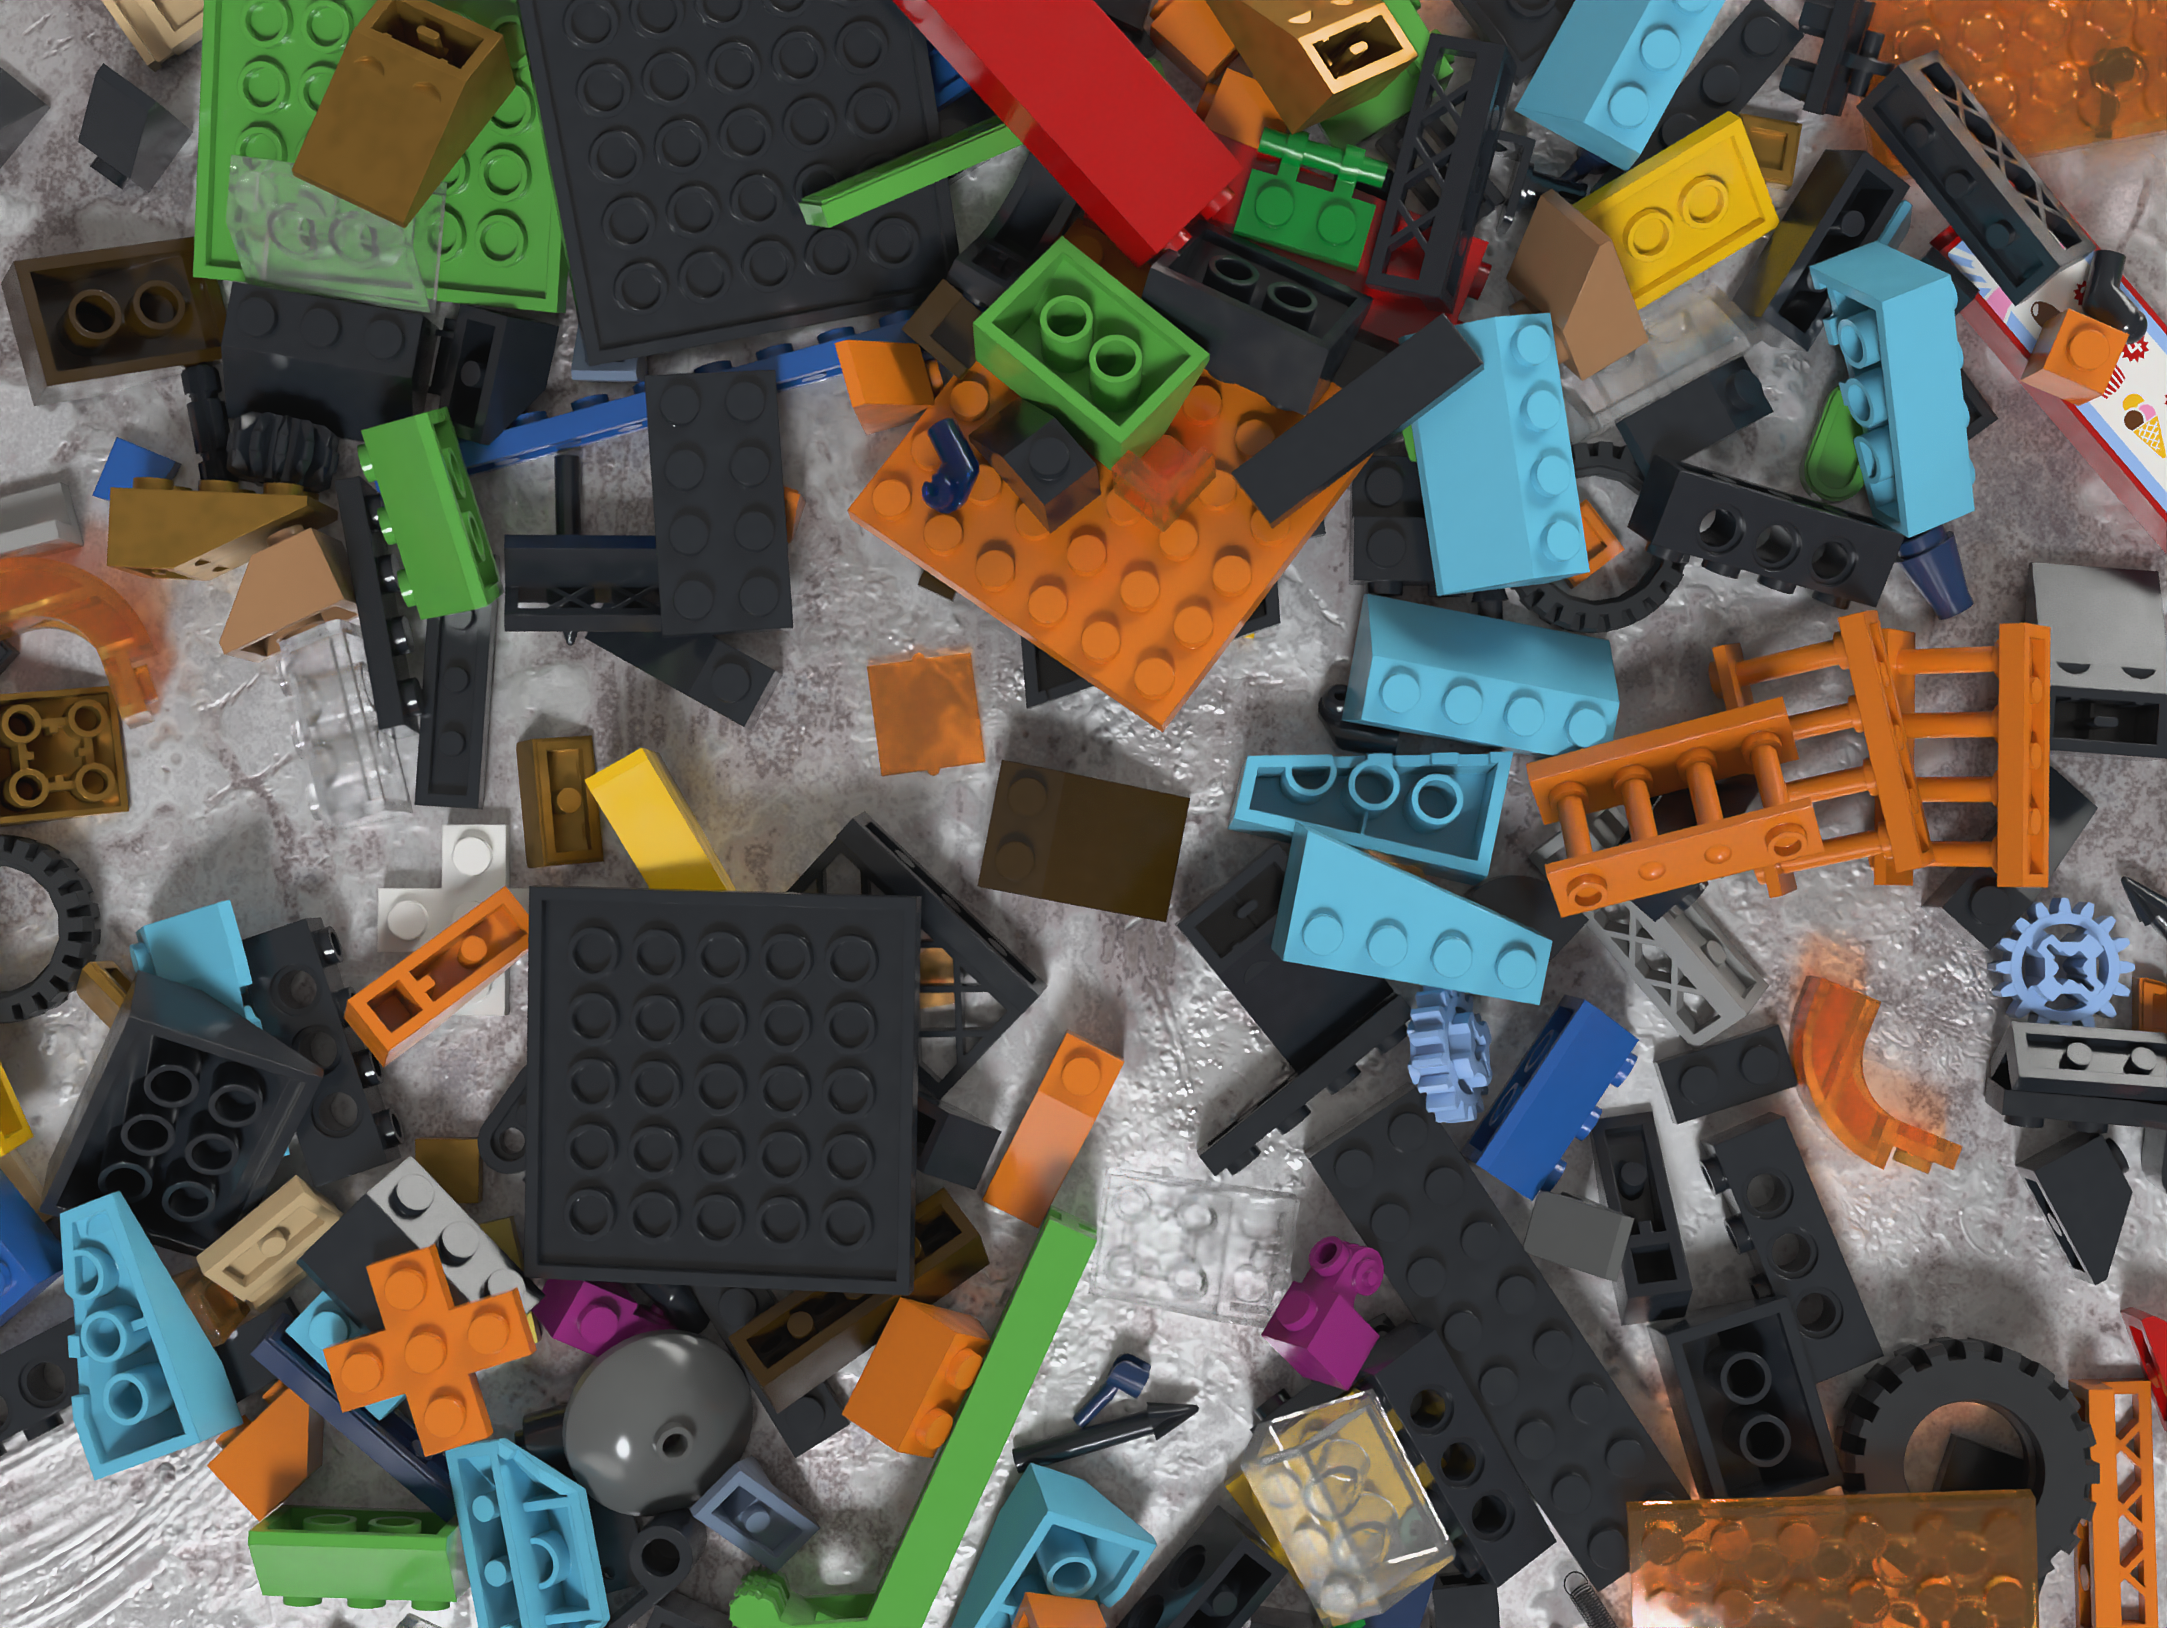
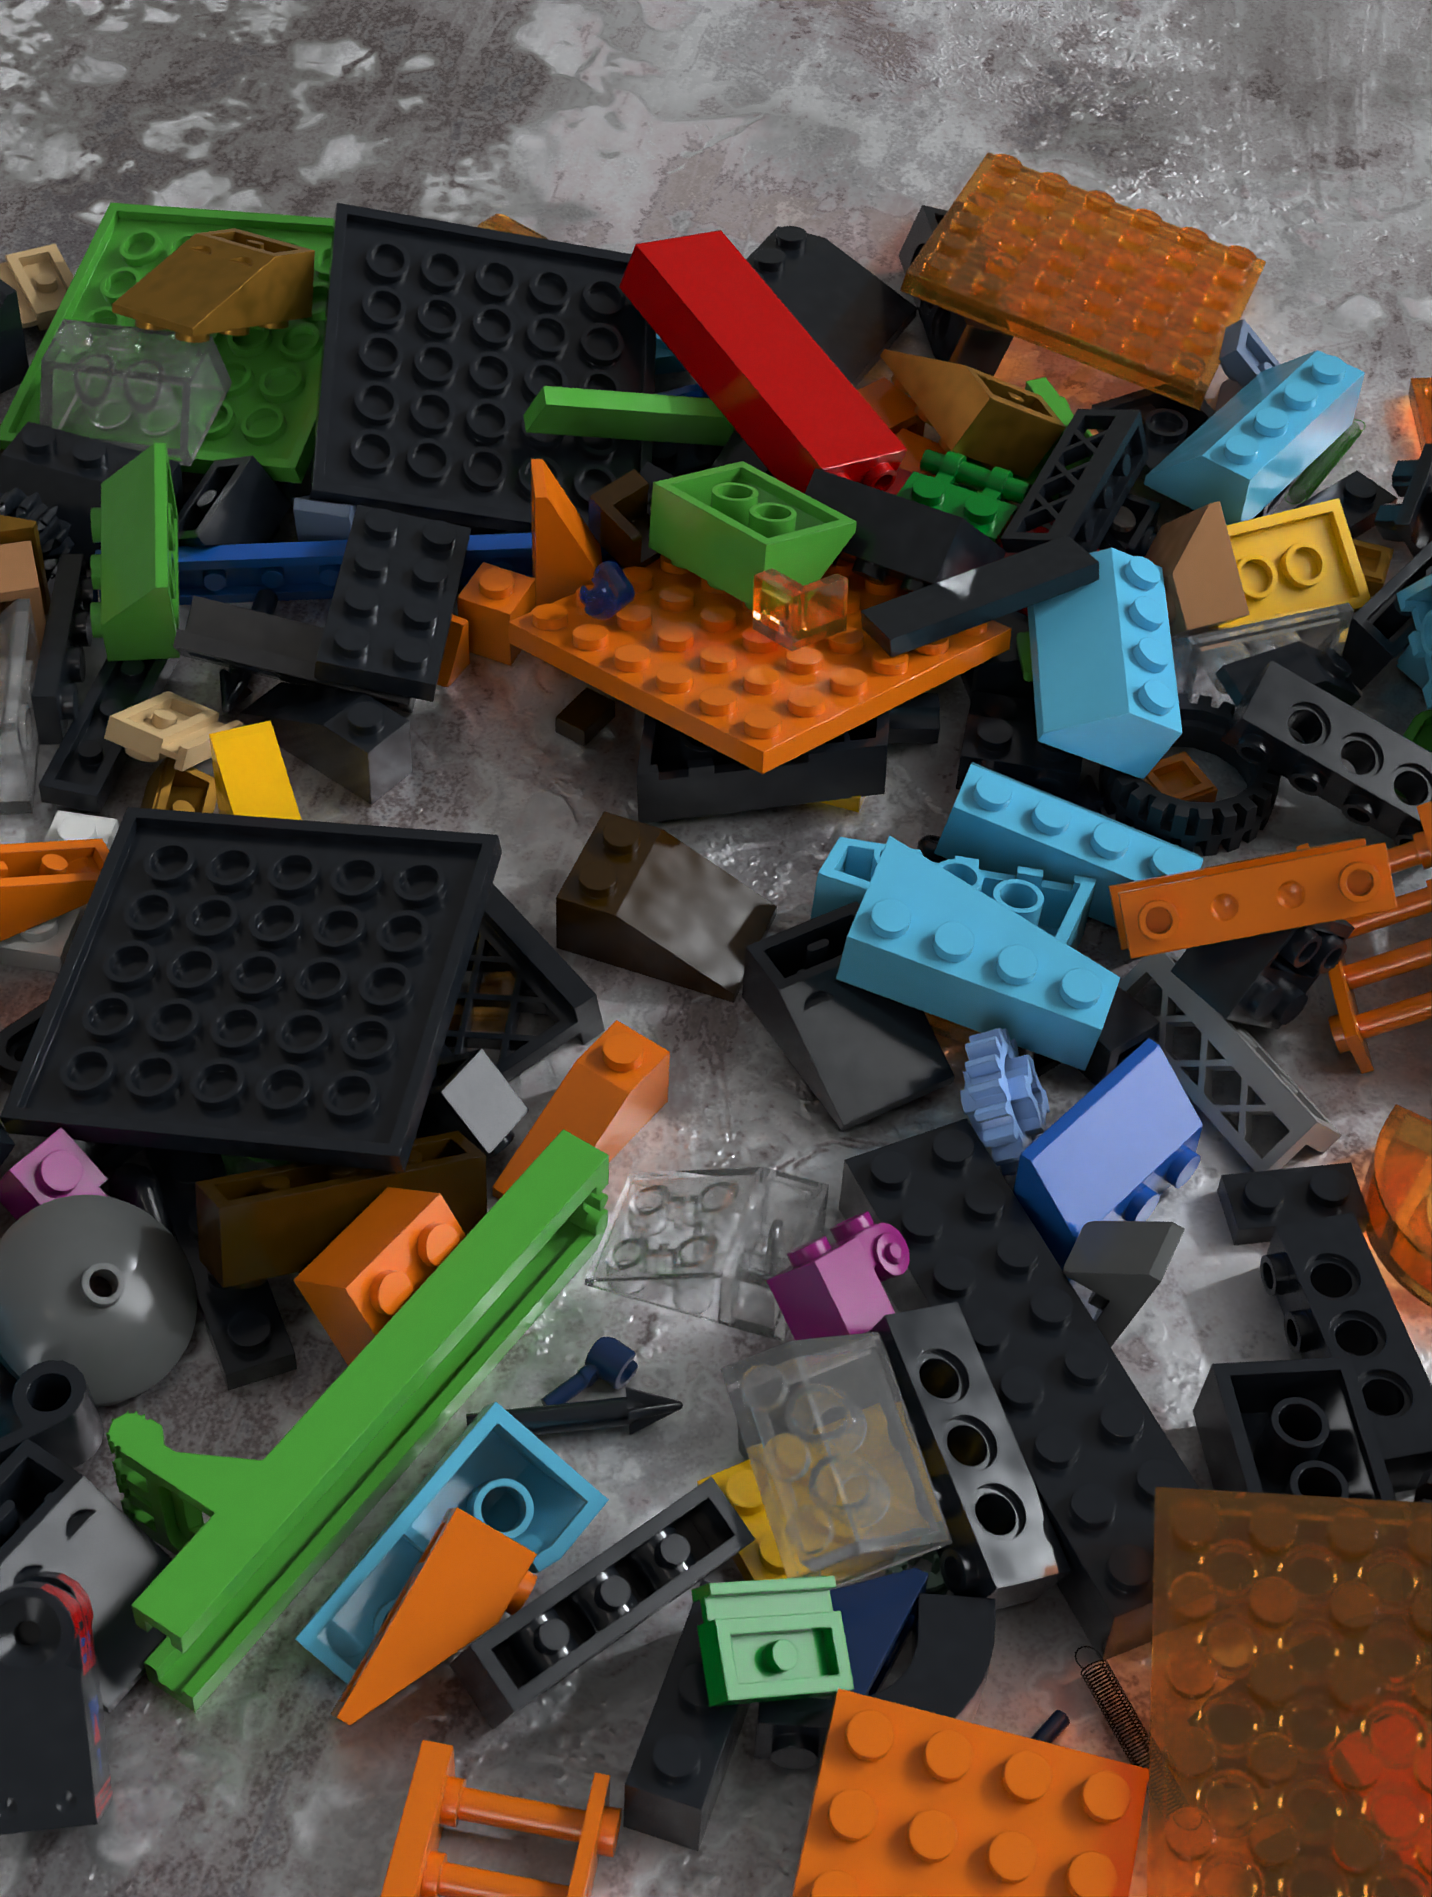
camera: 10 degrees right, 40 degrees down
sand blue slope [690,1455,820,1574] -> none
clear orange piece [867,652,986,777] -> none
black slope [968,397,1101,534] -> none
black plate [1197,992,1411,1176] -> none
black slope [1590,1111,1693,1326] -> none
none -> tan plate [104,691,243,772]
none -> orange brick [457,562,536,666]

